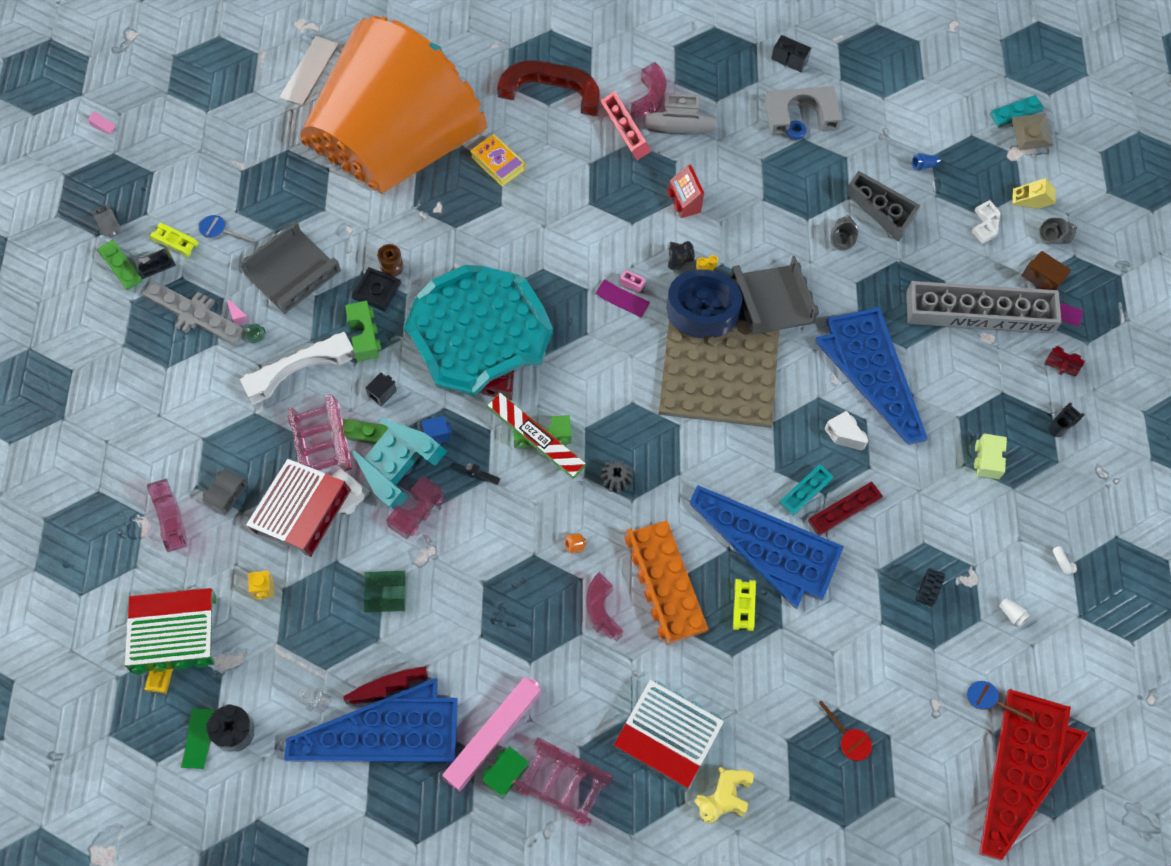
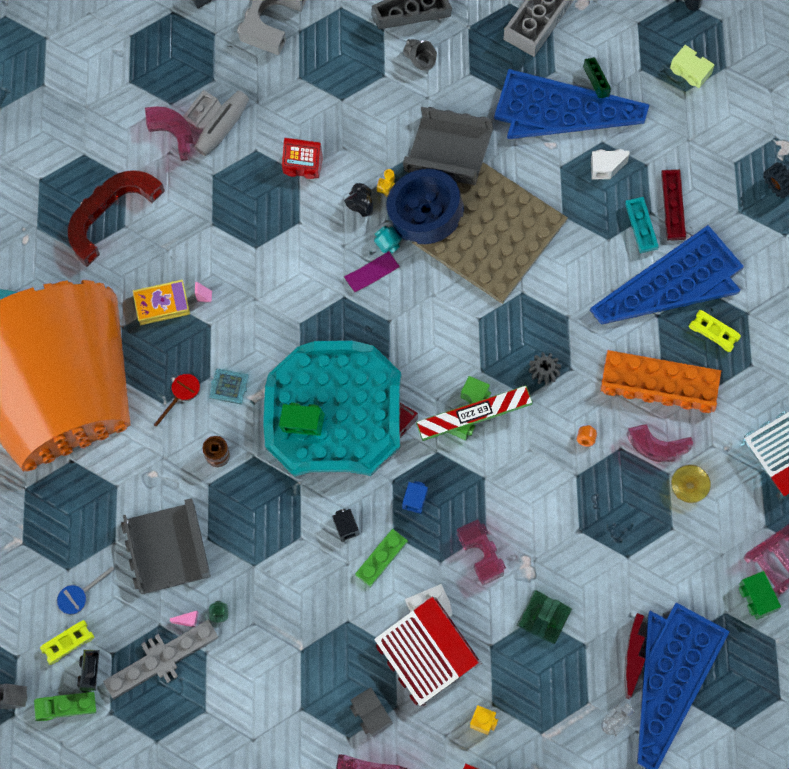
camera: 55 degrees left, 5 degrees up
white arch [240,332,356,405] -> none
clear pink fence [287,394,352,472] -> none
bright green arch [345,301,381,362] -> none
black tile [352,267,402,312] -> none
teal wedge [352,417,447,511] -> none
bright pink brick [442,677,541,792] -> none
black bar [464,463,501,485] -> none
coral brick [601,91,652,160] -> none
bright pink piece [620,270,646,293] -> none
blue piece [786,121,807,140] -> none
none -> red piece [154,374,200,427]
none -> bright pink piece [195,282,212,302]
none -> clear light blue piece [209,368,249,405]
none -> green brick [279,402,325,436]
none -> teal head [374,225,401,253]
none -> dark green piece [583,57,611,98]
none -> clear yellow dish [671,465,711,503]

